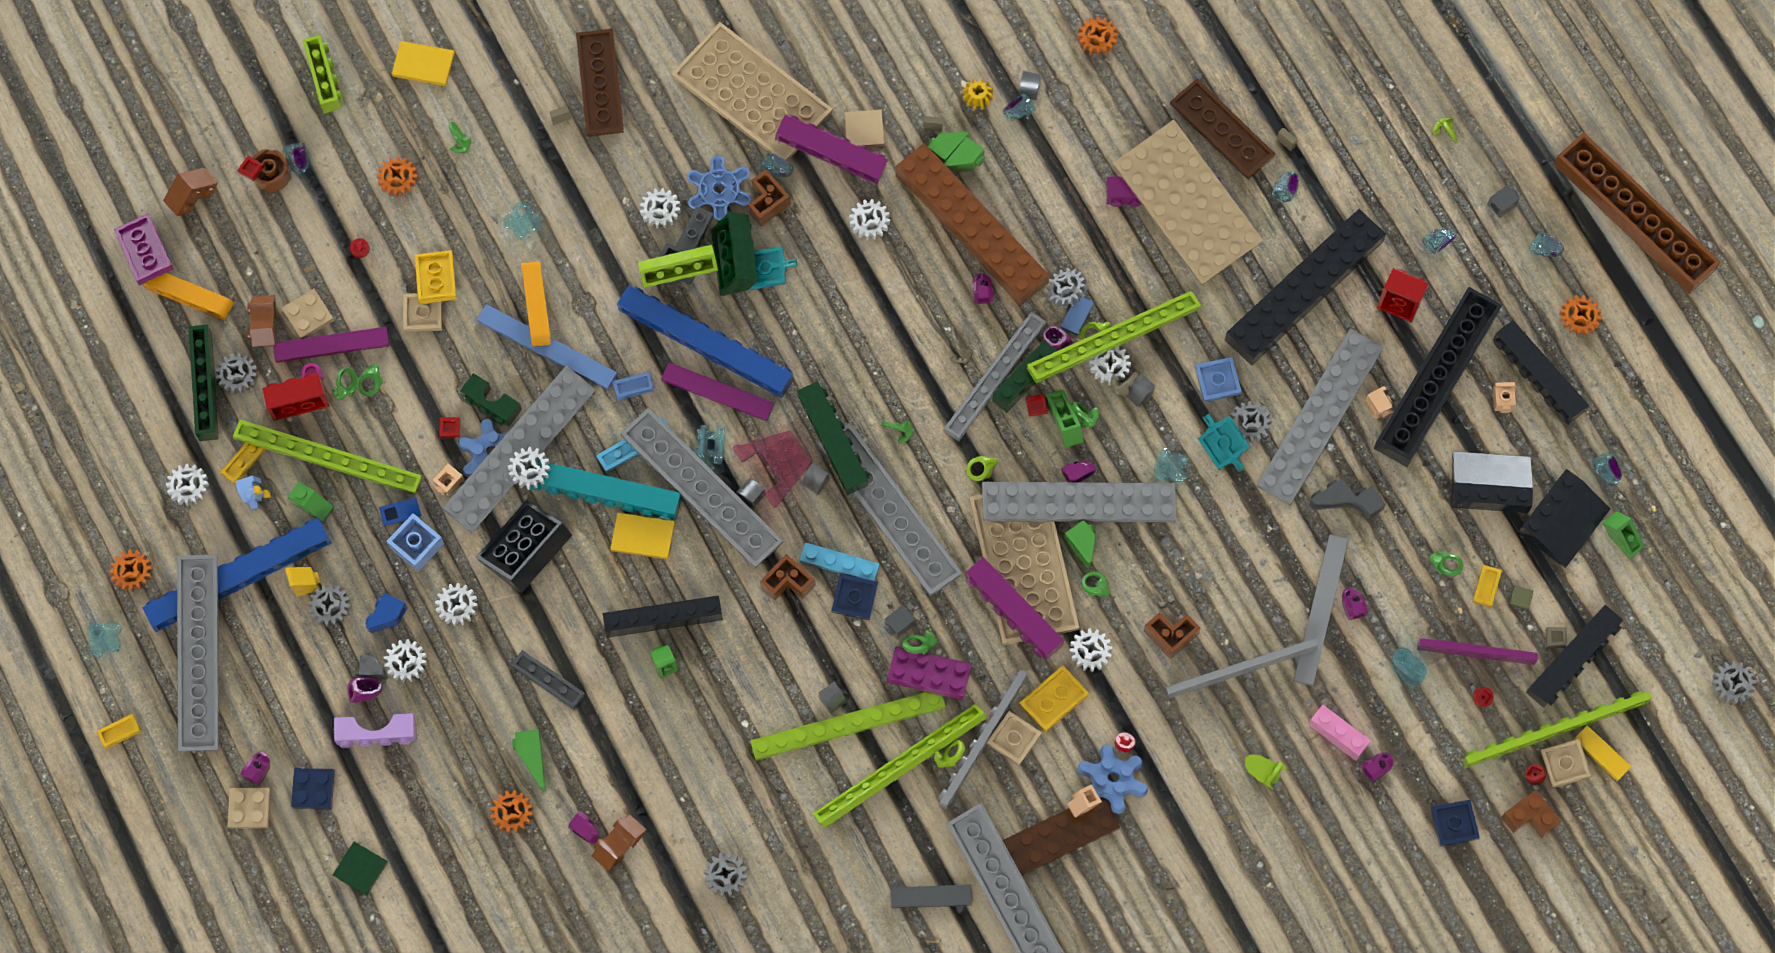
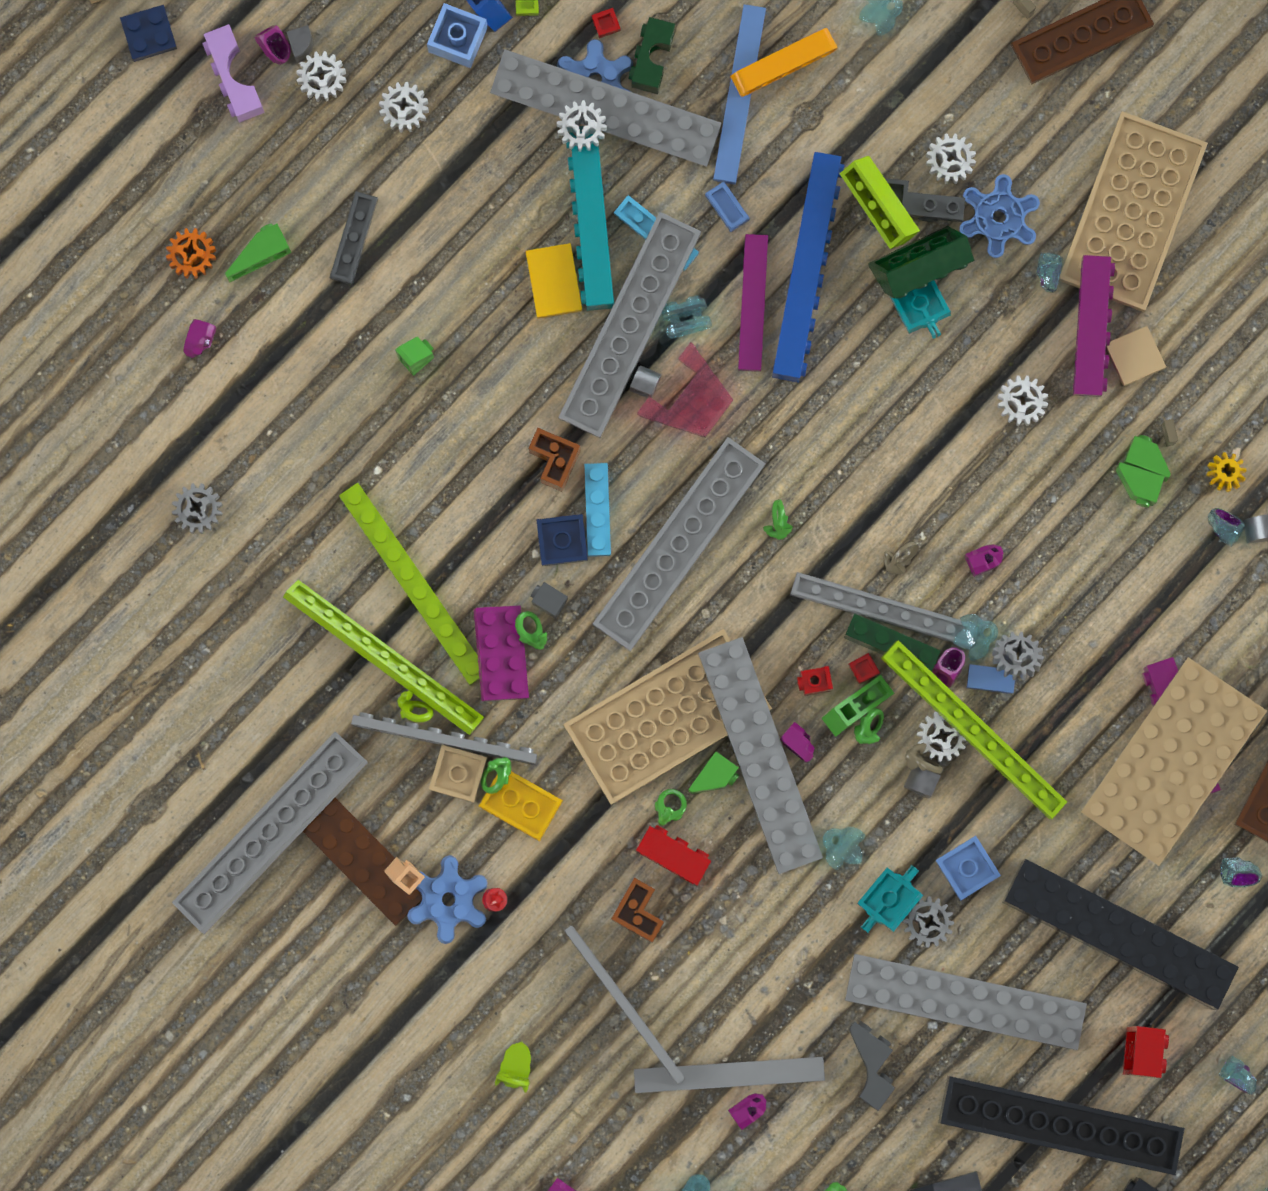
camera: 70 degrees right, 10 degrees up
dark green tile [332,841,388,896] -> none
blue slope [365,593,408,633] -> none
light nougat brick [433,464,465,496] -> none
black slope [476,500,572,593] -> none
dark orange brick [591,814,647,872] -> none
black brick [602,595,723,638] -> none
dark orange brick [748,169,790,226] -> none
dark green brick [797,381,870,495] -> none
flat silver brick [802,463,829,495] -> none
flat silver brick [818,681,847,714] -> none
dark grey tile [891,885,972,908] -> none
dark orange brick [896,143,1049,306] -> none
lime piece [966,456,998,482] -> none
magenta brick [966,557,1064,660] -> none
white gear [1069,628,1112,672] -> none
lime piece [1080,322,1111,340] -> none
bright pink brick [1309,705,1371,761] -> none
light nougat brick [1365,386,1393,420] -> none
none -> bright green piece [481,757,512,794]
none -> red brick [636,825,711,886]
none -> red brick [797,666,833,696]
none -> clear light blue plate [953,614,998,661]

